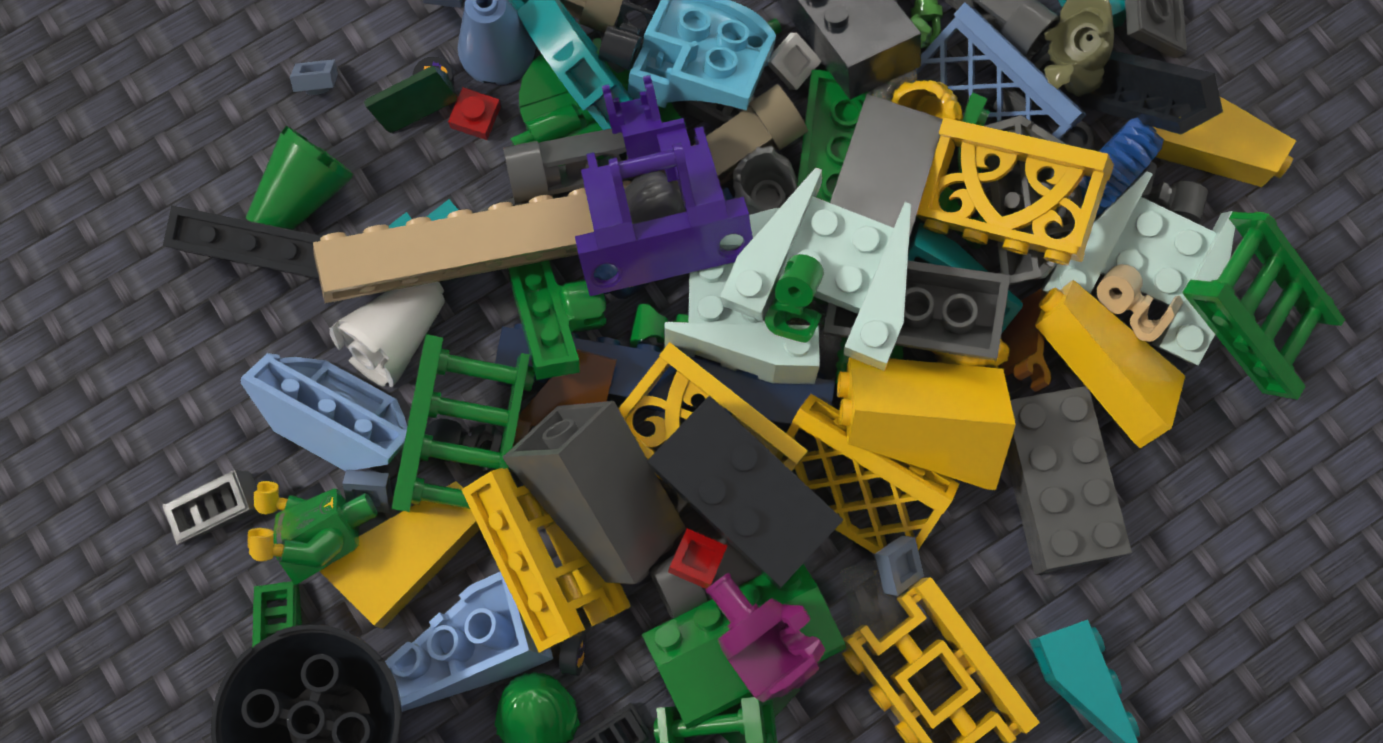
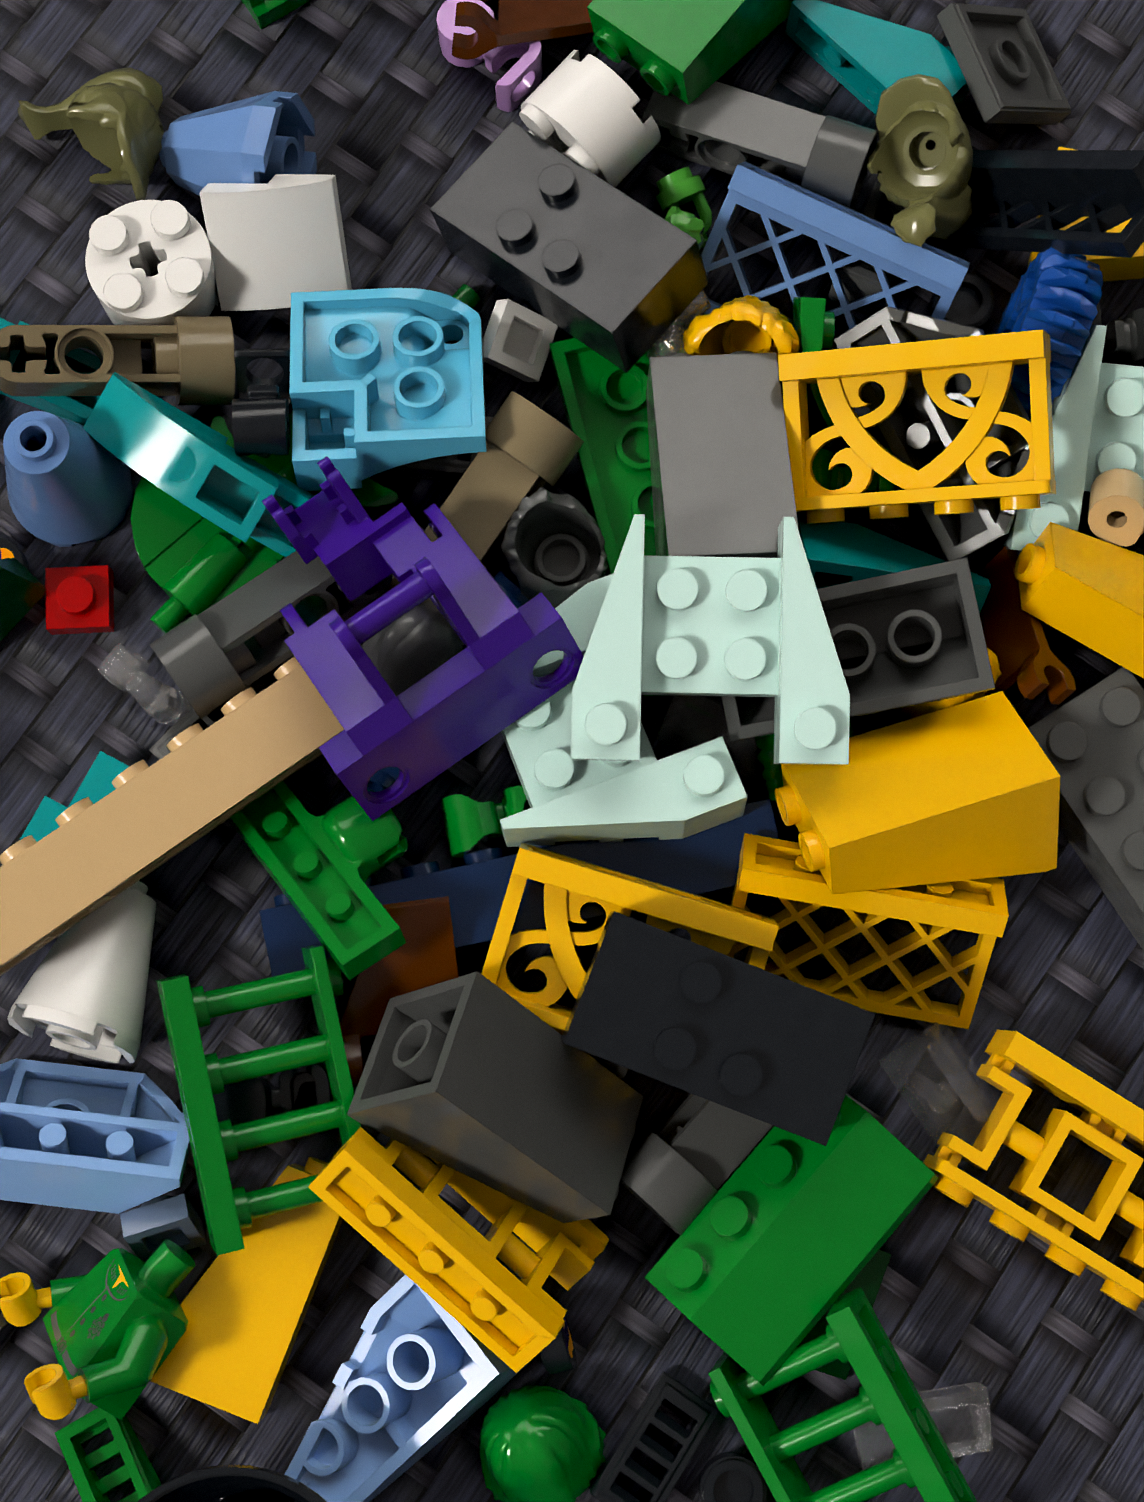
camera: 25 degrees left, 5 degrees up
red plate [668,528,727,589] -> none
magenta piece [705,572,825,702] -> none
green leg [765,254,824,343] -> none
sand blue plate [875,536,924,596] -> none
none -> clear arm [98,643,192,727]

